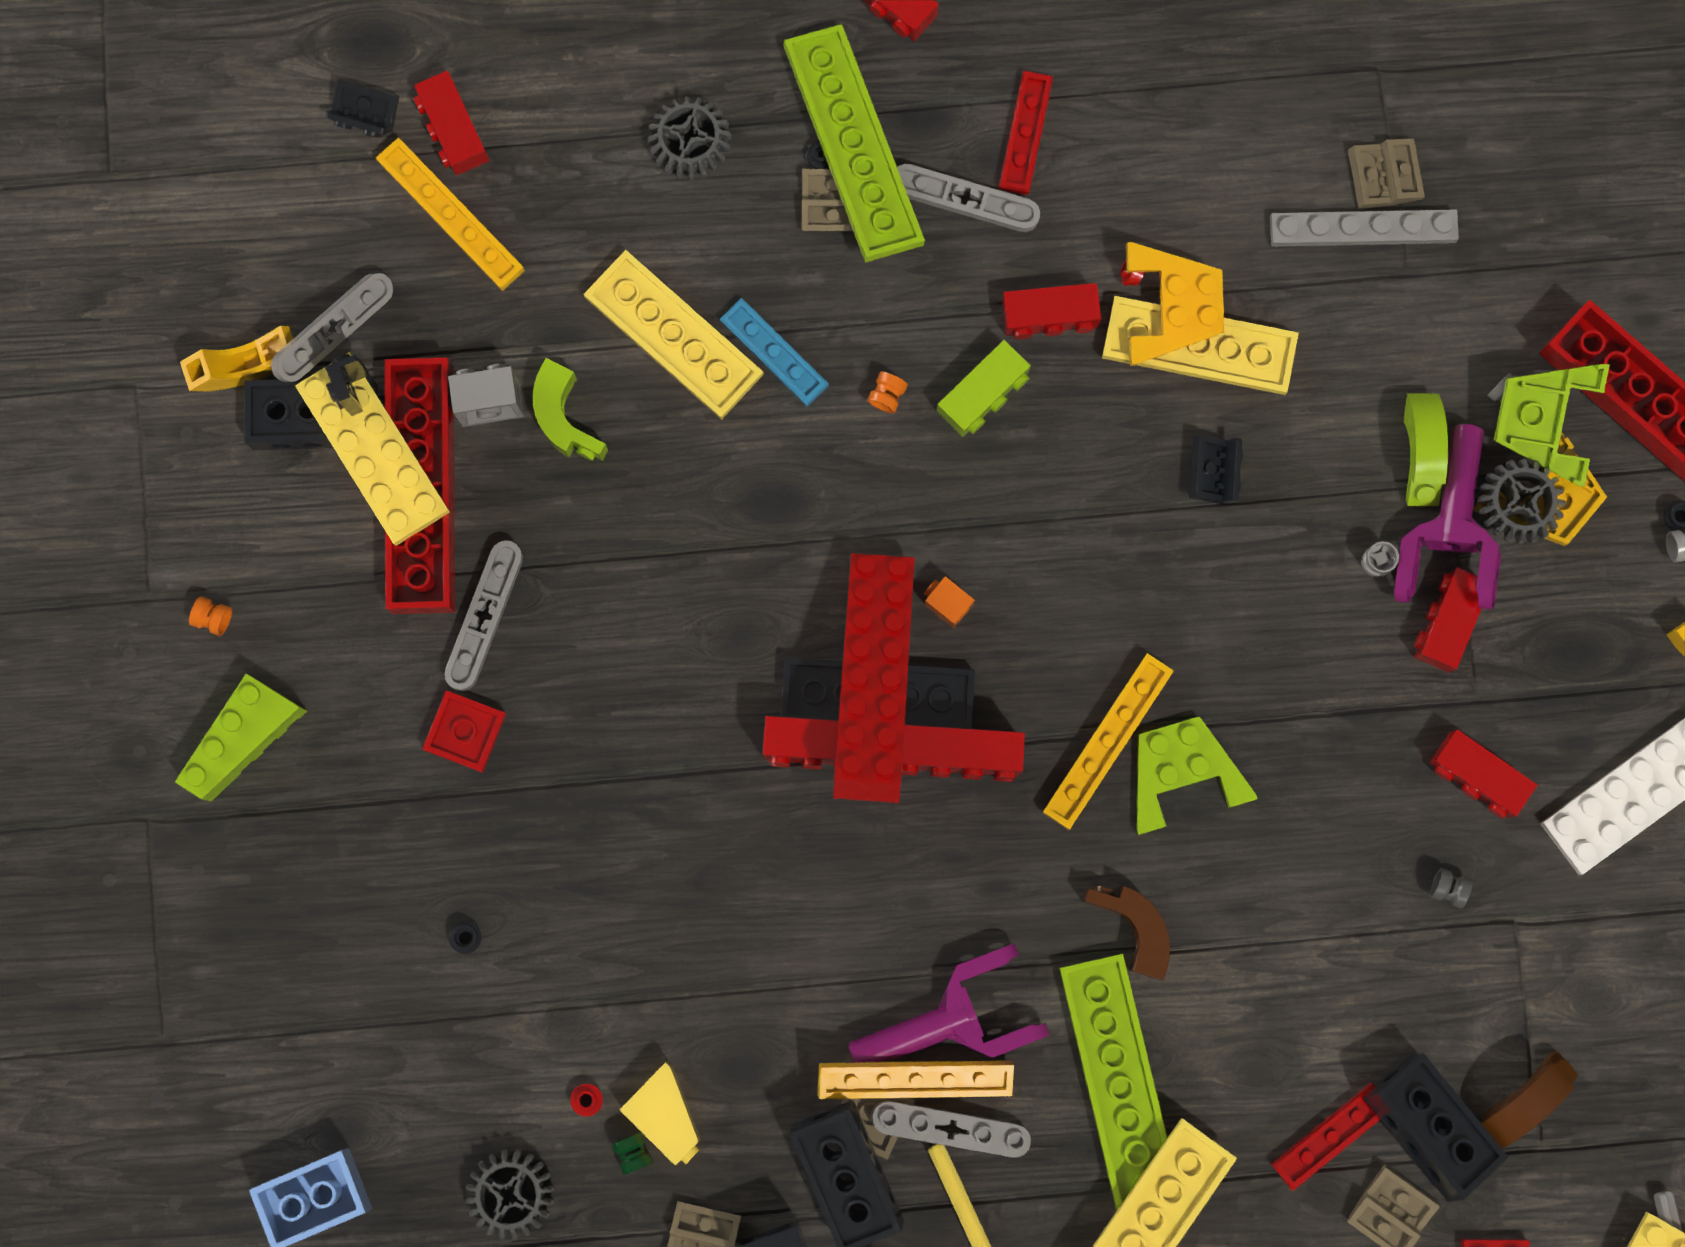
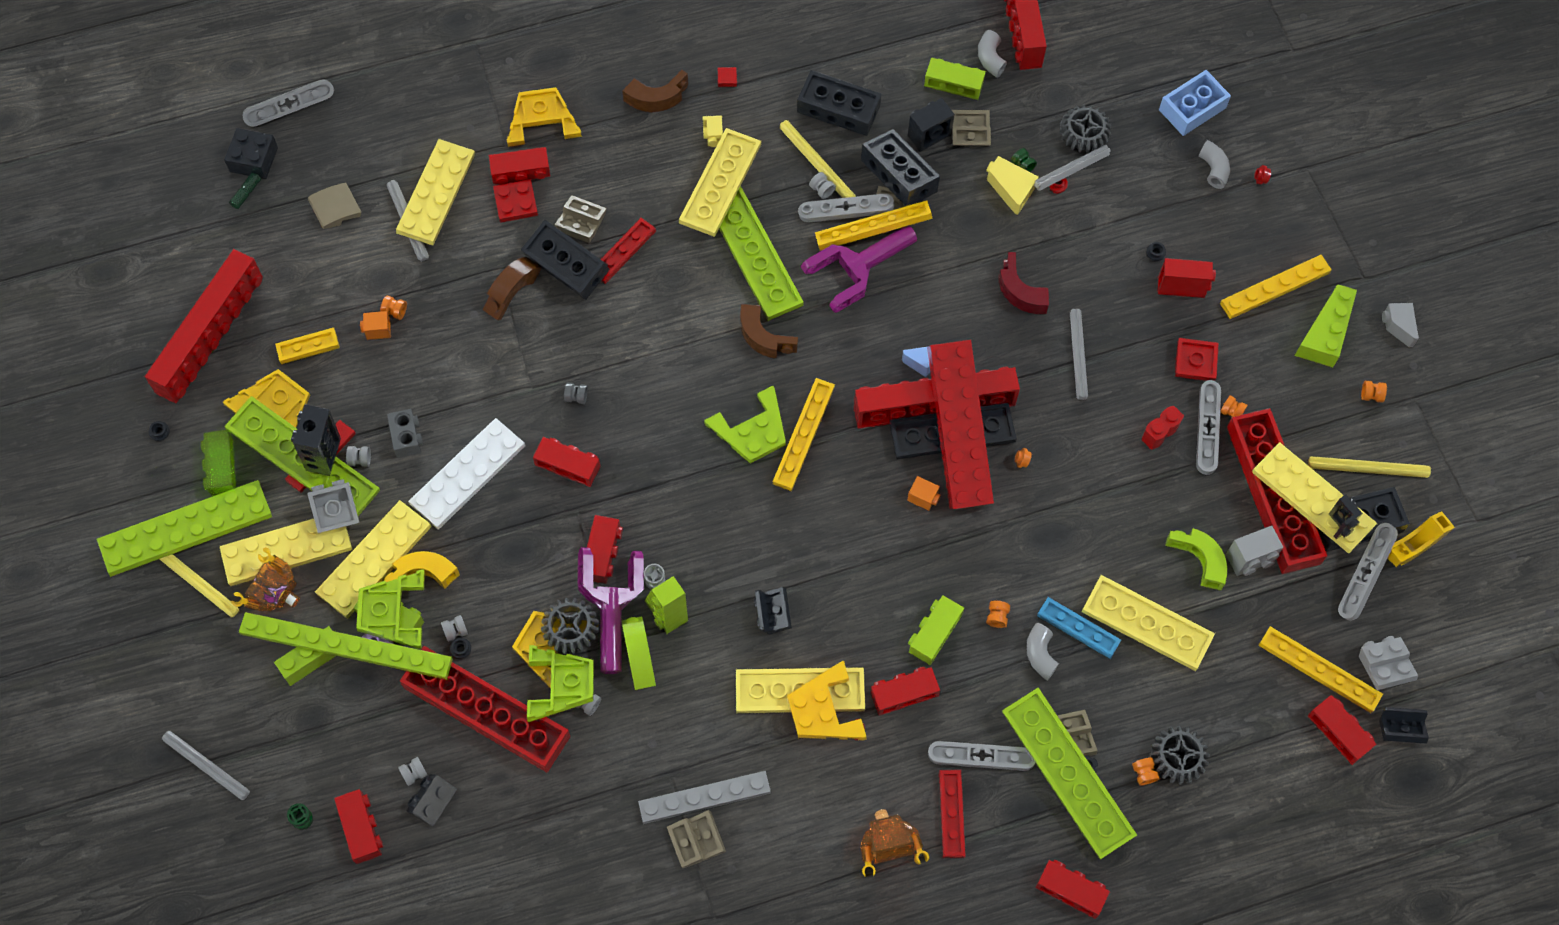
camera: 165 degrees right, 15 degrees down
none -> lime wedge [645,576,688,634]
none -> light grey wheel [809,172,836,199]
none -> clear orange torso [861,810,929,877]
none -> light blue slope [902,347,930,377]
none -> dark red arch [999,252,1049,314]
none -> orange plate [1015,448,1032,468]
none -> light grey cylinder [1027,623,1059,681]
none -> light grey axle [1034,145,1110,191]
none -> light grey axle [1070,309,1088,400]
none -> orange wheel [1132,757,1160,786]
none -> red brick [1141,406,1184,450]
none -> red brick [1158,258,1216,298]
none -> light grey cylinder [1198,140,1230,189]
none -> yellow plate [1220,255,1332,319]
none -> orange wheel [1220,395,1248,418]
none -> red plate [1254,165,1271,184]
none -> light yellow axle [1308,456,1431,478]
none -> light grey plate [1359,636,1418,690]
none -> light grey slope [1382,303,1419,347]

